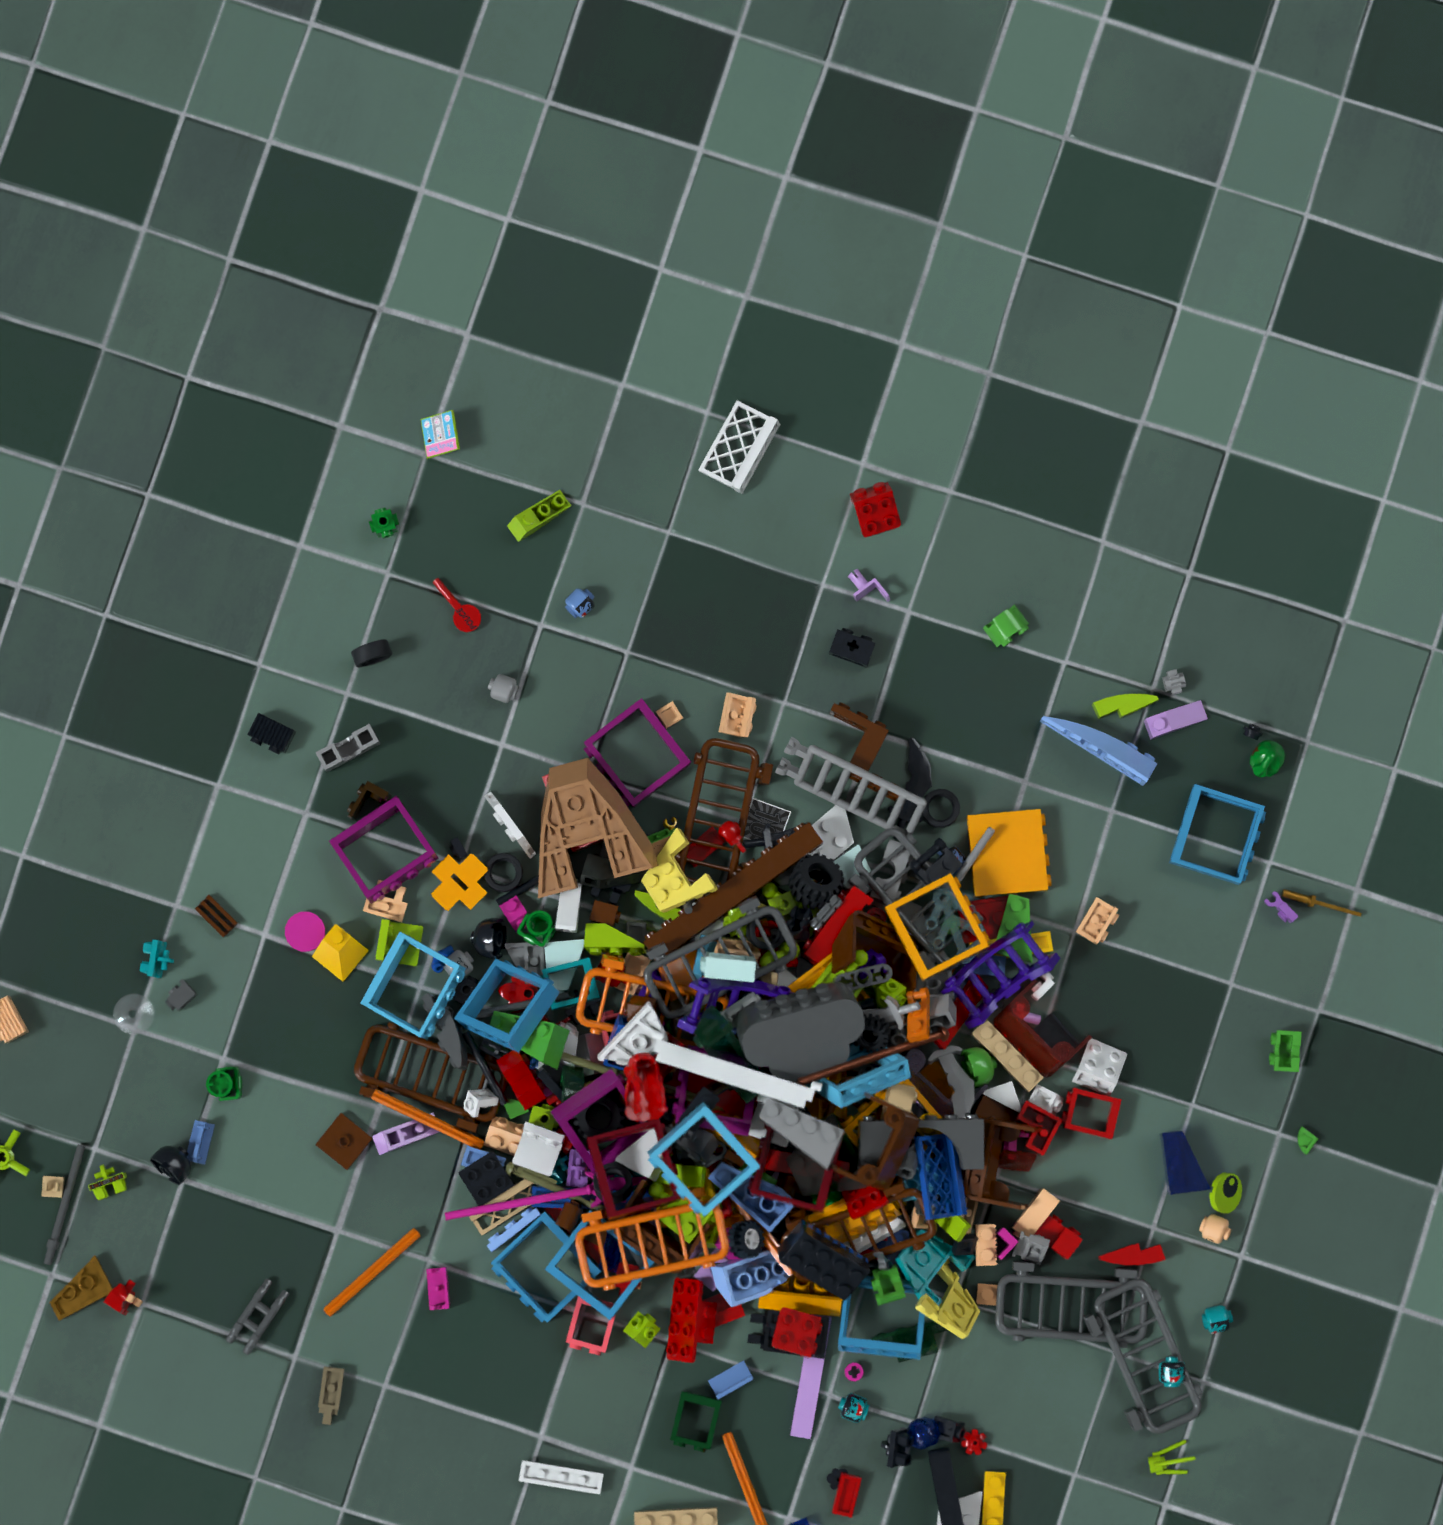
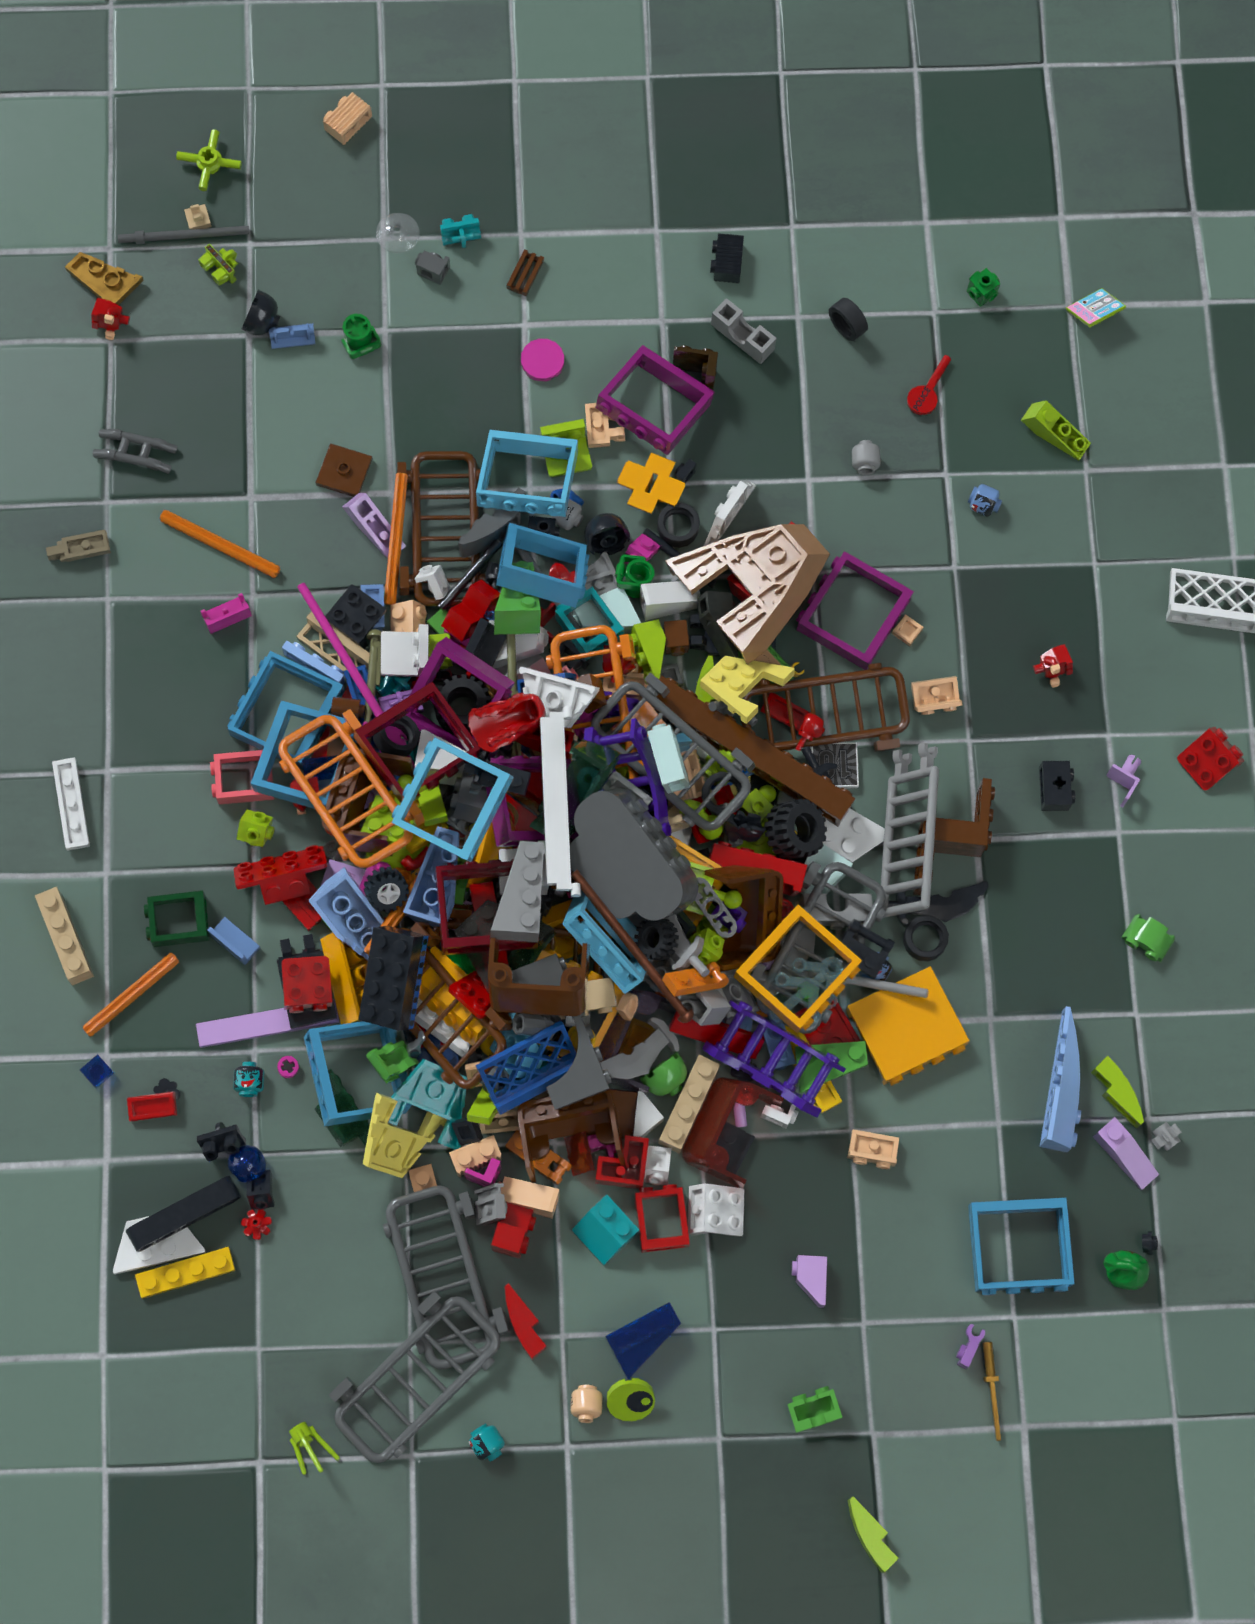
camera: 65 degrees right, 10 degrees down
yellow slope [312,924,369,982] -> none
clear green slope [560,1065,584,1104] -> none
dark grey axle [810,895,843,930] -> none
head [1159,1356,1185,1387] -> none
bright green tile [1297,1126,1319,1155] -> none
none -> orange plate [505,1130,572,1185]
none -> teal slope [571,1195,639,1266]
none -> light nougat tile [616,992,638,1021]
none -> lavender slope [791,1255,827,1308]
none -> lime slope [848,1496,899,1573]
none -> red piece [1033,644,1073,688]

